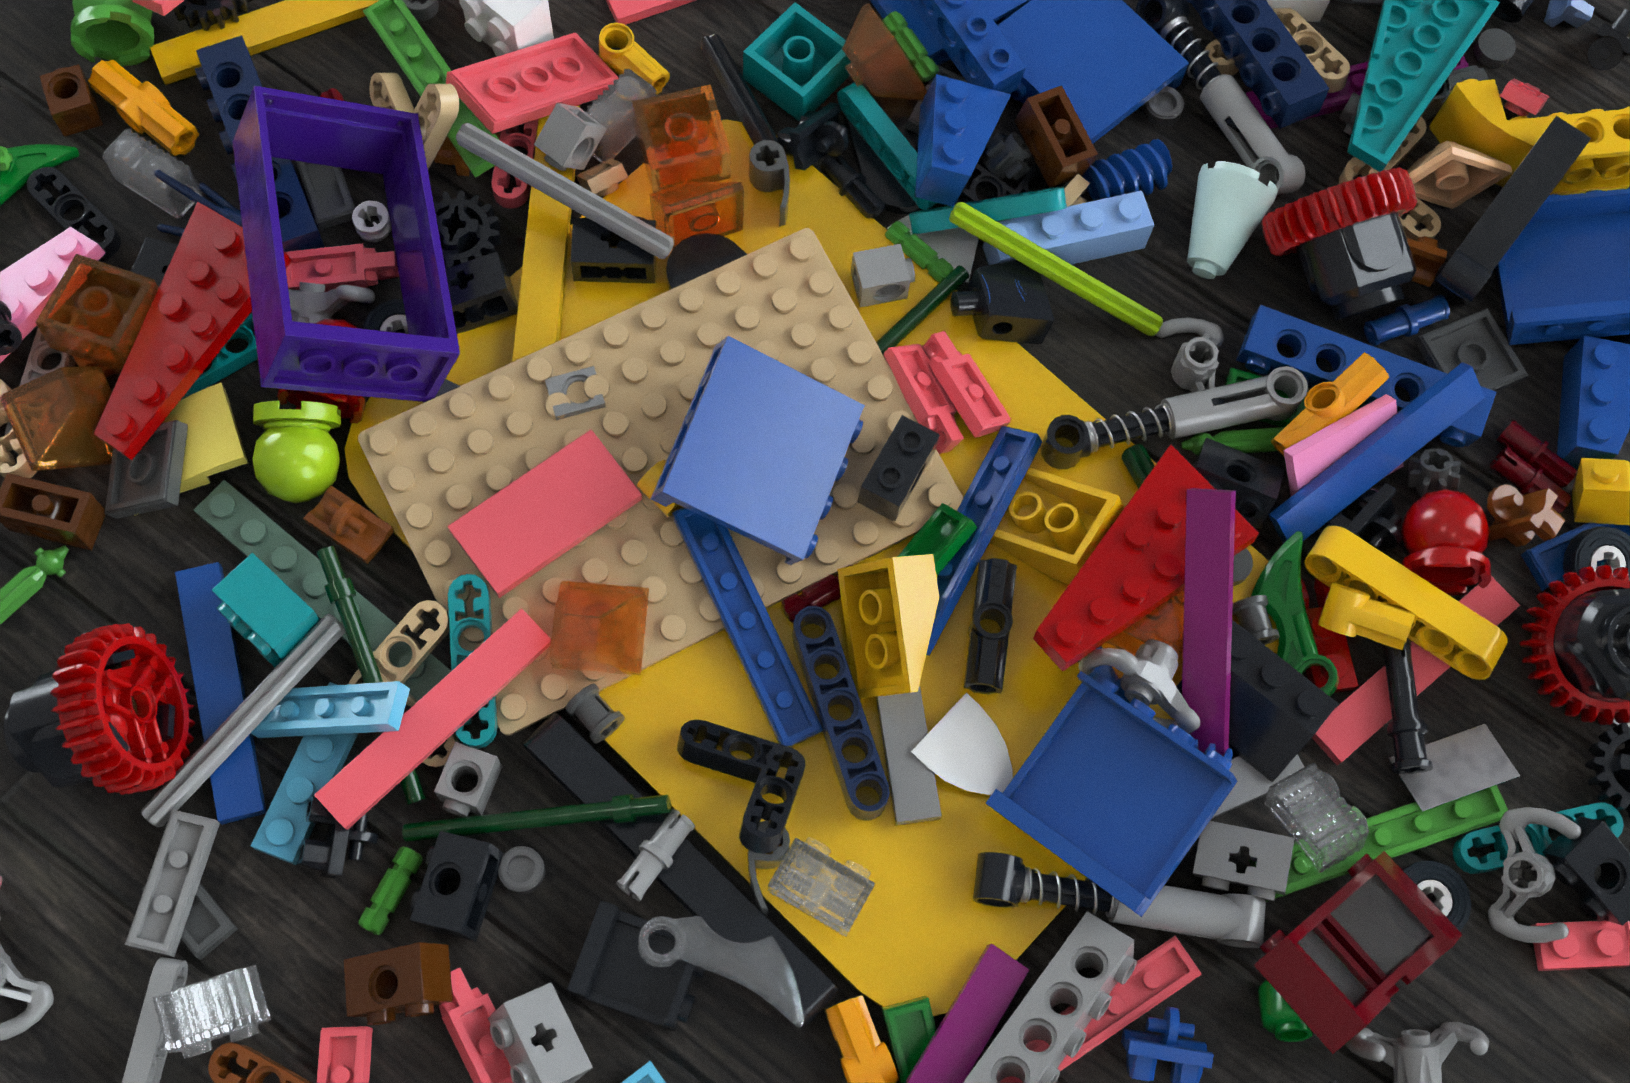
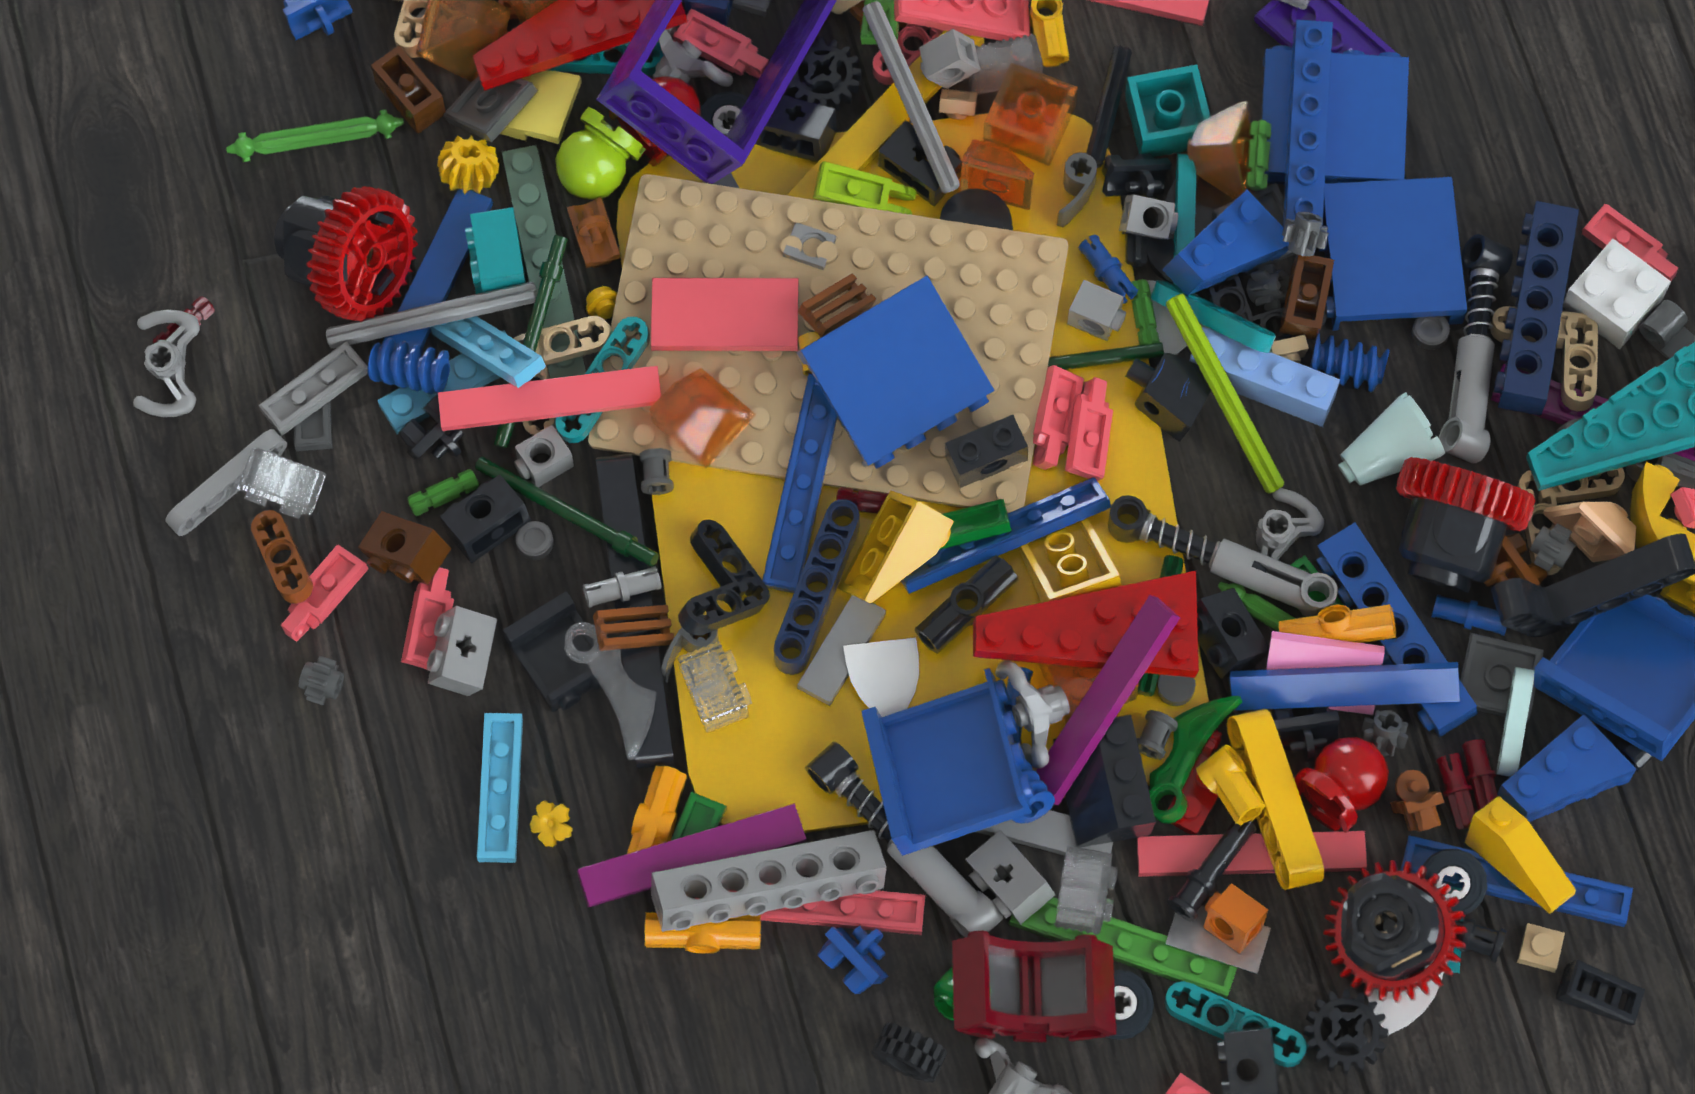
camera: 45 degrees right, 0 degrees up
white bush [352,201,391,242] -> none
light grey piece [1488,807,1581,943] -> none
none -> blue piece [368,338,450,395]
none -> yellow gear [437,135,499,195]
none -> yellow plate [586,286,617,320]
none -> dark orange tile [593,605,674,651]
none -> dark orange tile [798,273,876,337]
none -> lime hinge [813,161,916,215]
none -> blue pin [1078,235,1138,304]
none -> light grey brick [1119,194,1178,240]
none -> orange brick [1203,883,1268,954]
none -> dark grey gear [1282,212,1329,256]
none -> light aqua beam [1497,667,1534,777]
none -> dark grey gear [1530,523,1576,571]

